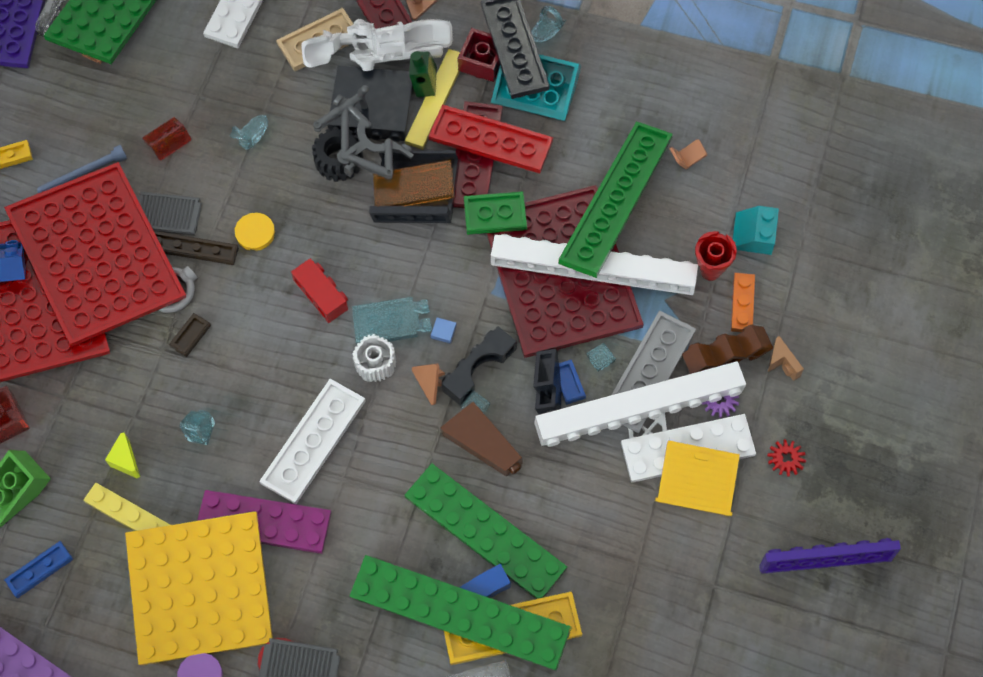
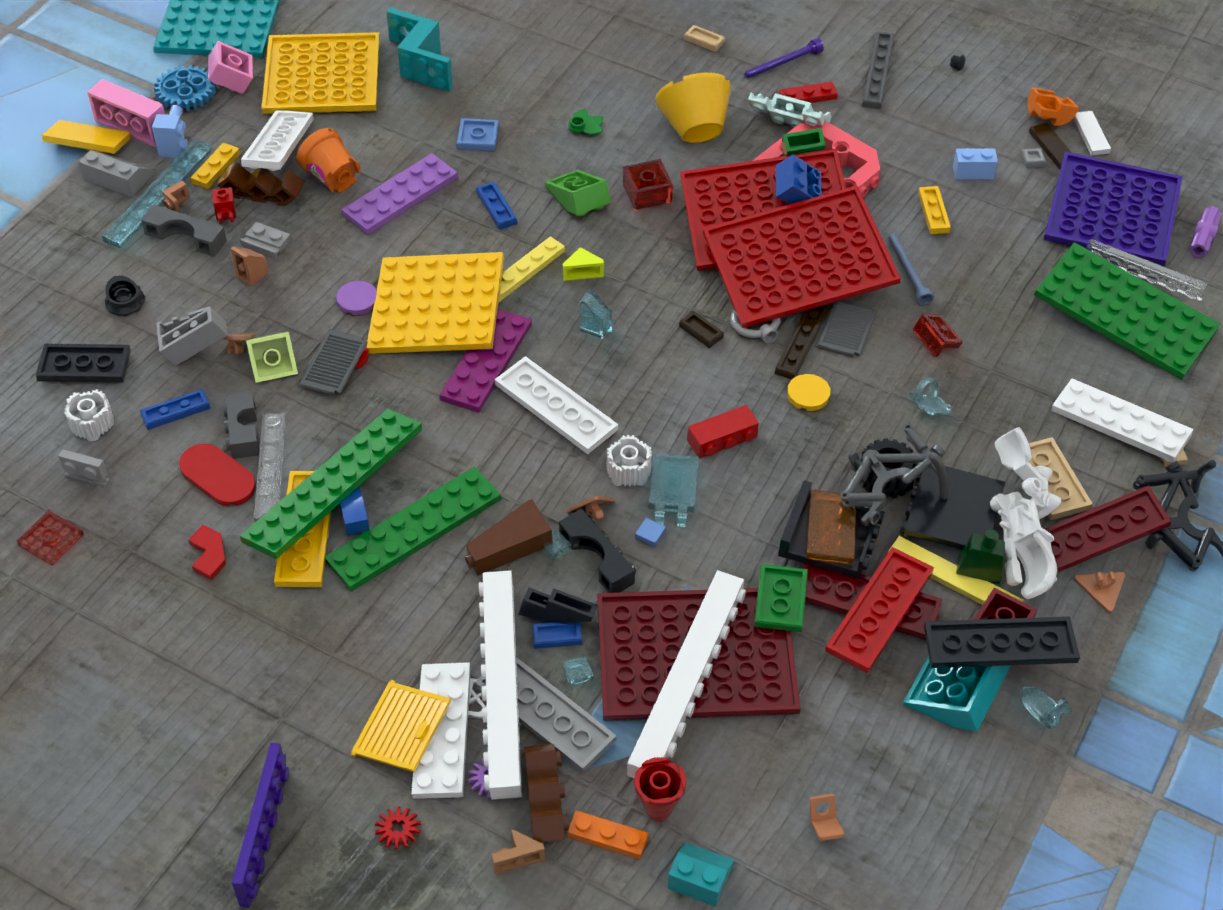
camera: 100 degrees right, 15 degrees down
green plate [558,121,673,278] -> none

